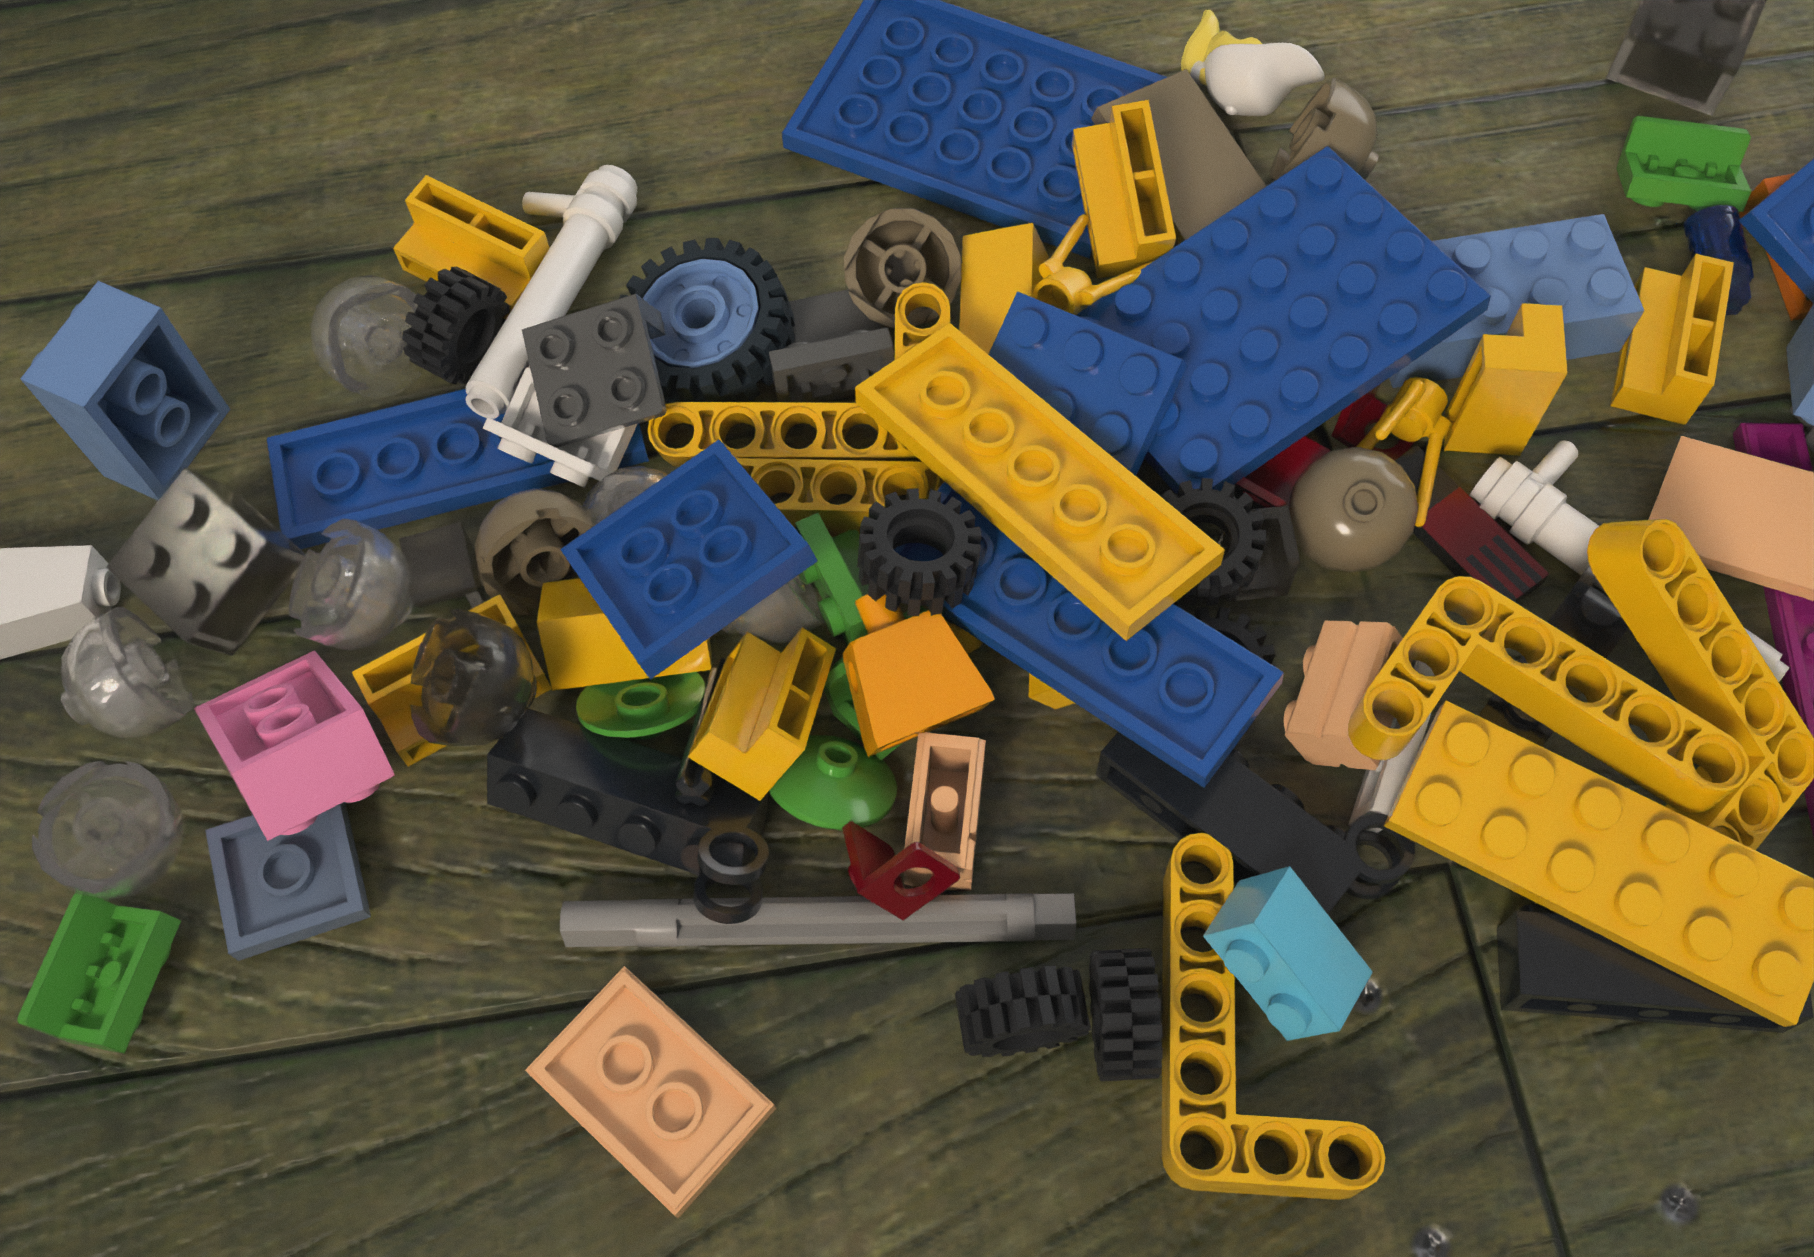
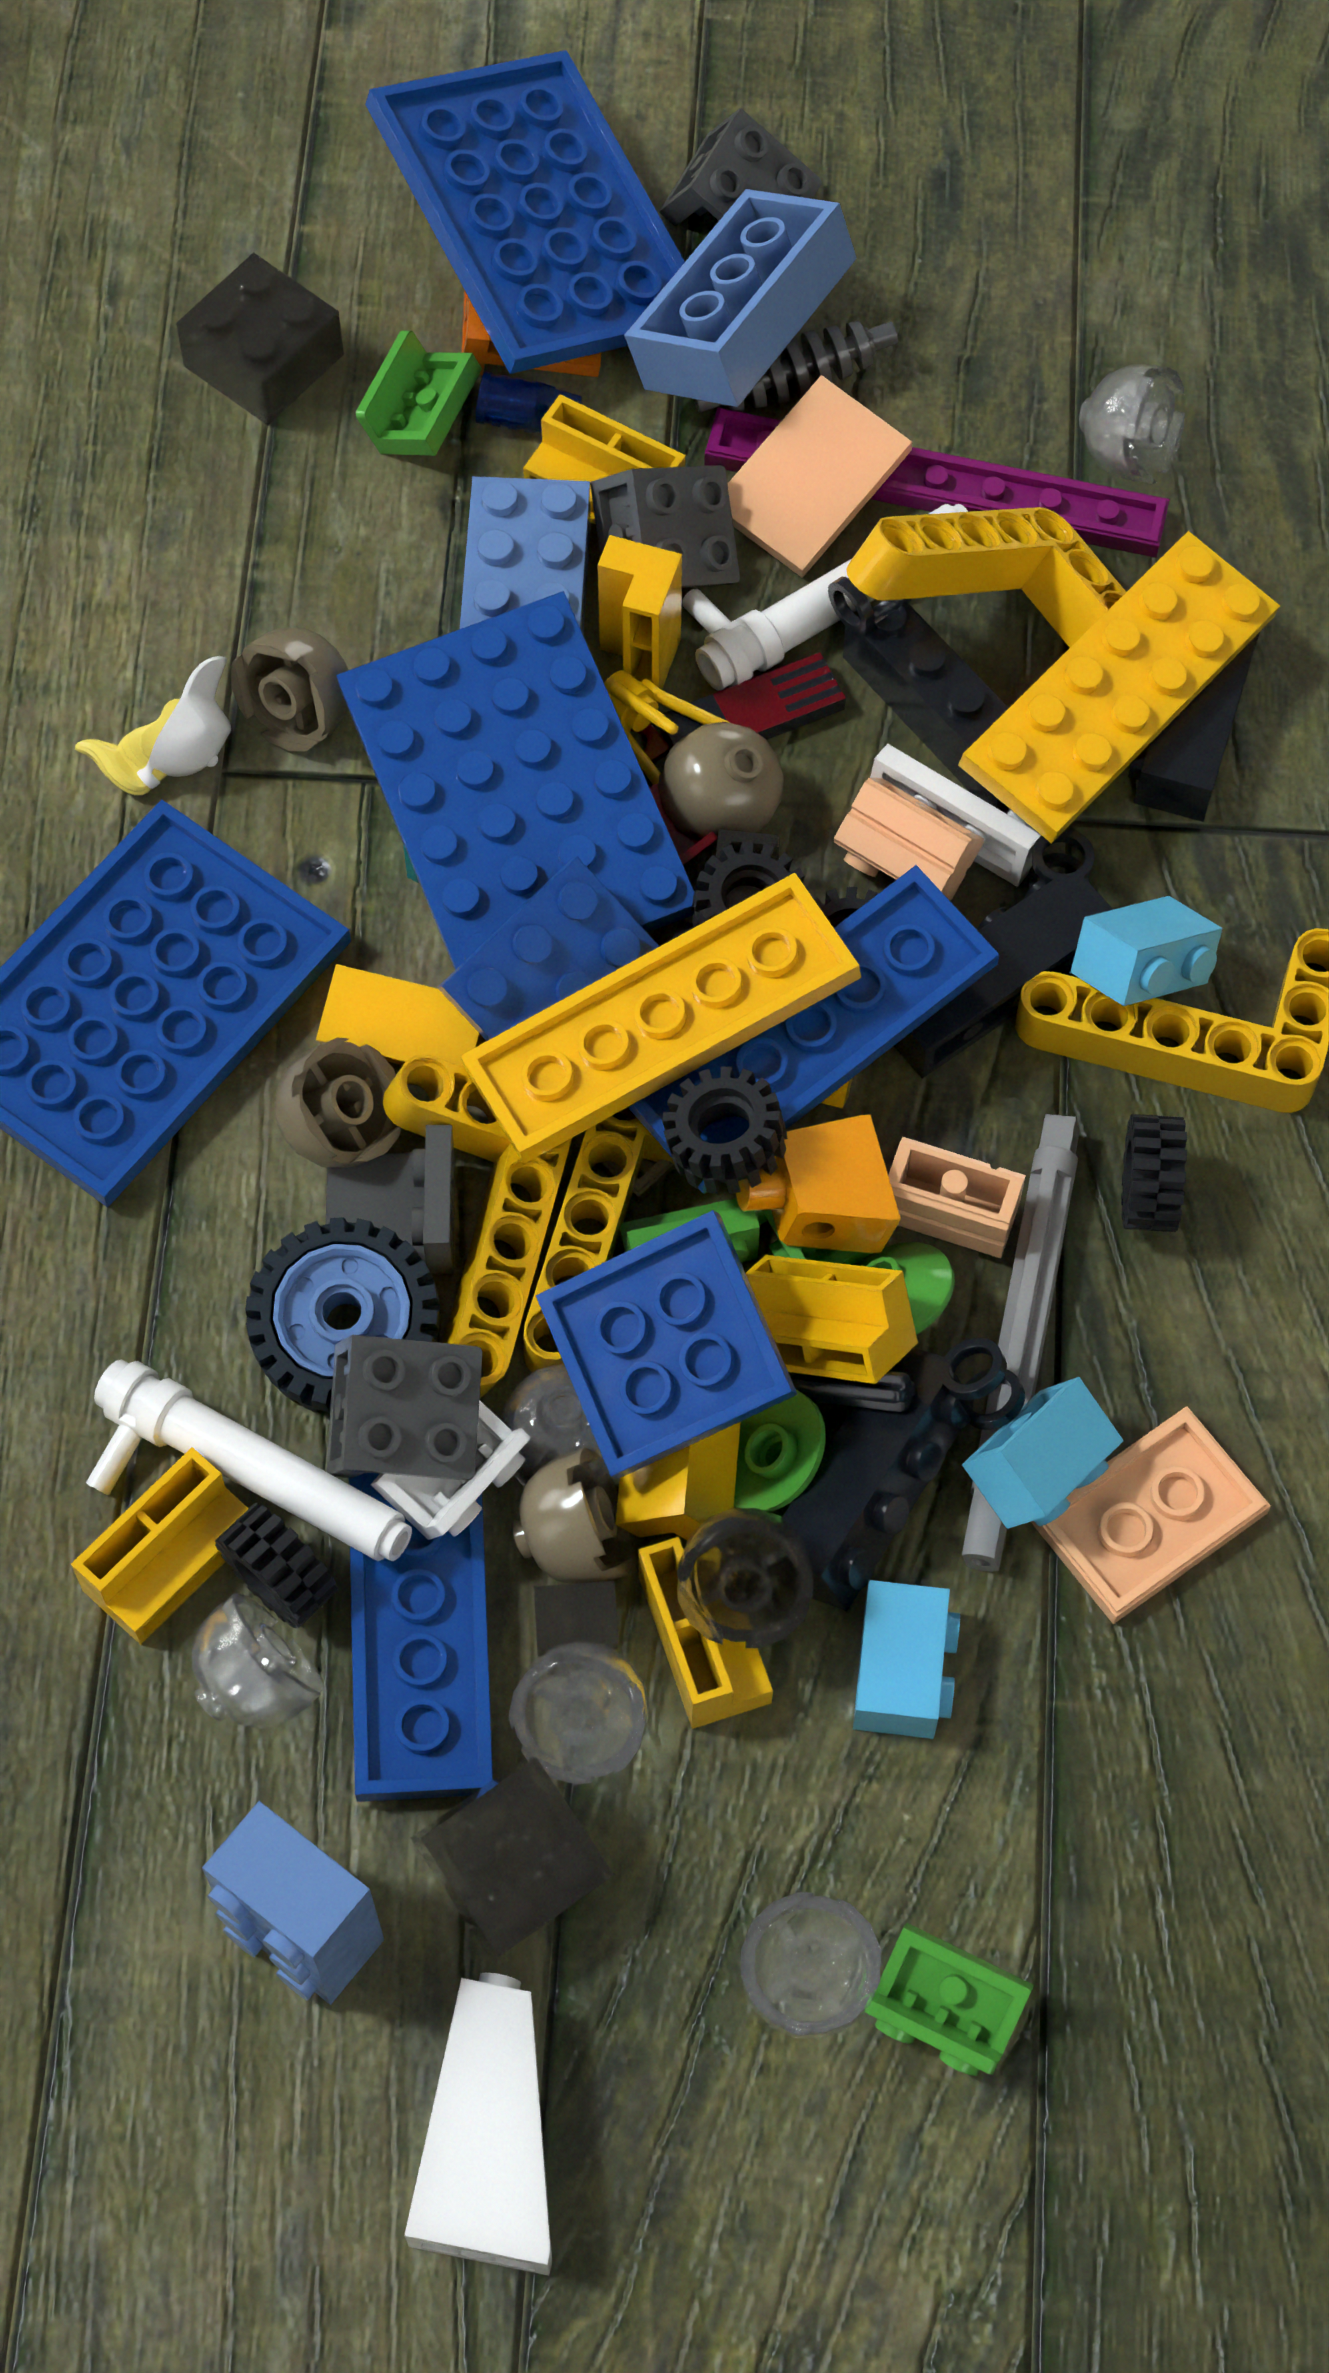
camera: 80 degrees left, 0 degrees up
clear cylinder [60,607,194,739] -> none
bright pink slope [194,650,395,841] -> none
sand blue plate [205,802,371,961] -> none
dark red bracket [842,821,960,921] -> none
yellow plant [1032,214,1153,315] -> none
yellow piece [1072,100,1176,279] -> none
black tyre [1089,948,1163,1081] -> none
dark tan tile [1091,69,1266,246] -> none
yellow beam [1348,576,1750,813] -> none
none -> dark grey bracket [590,465,740,588]
none -> medium azure brick [853,1580,960,1739]
none -> medium azure brick [962,1377,1124,1529]

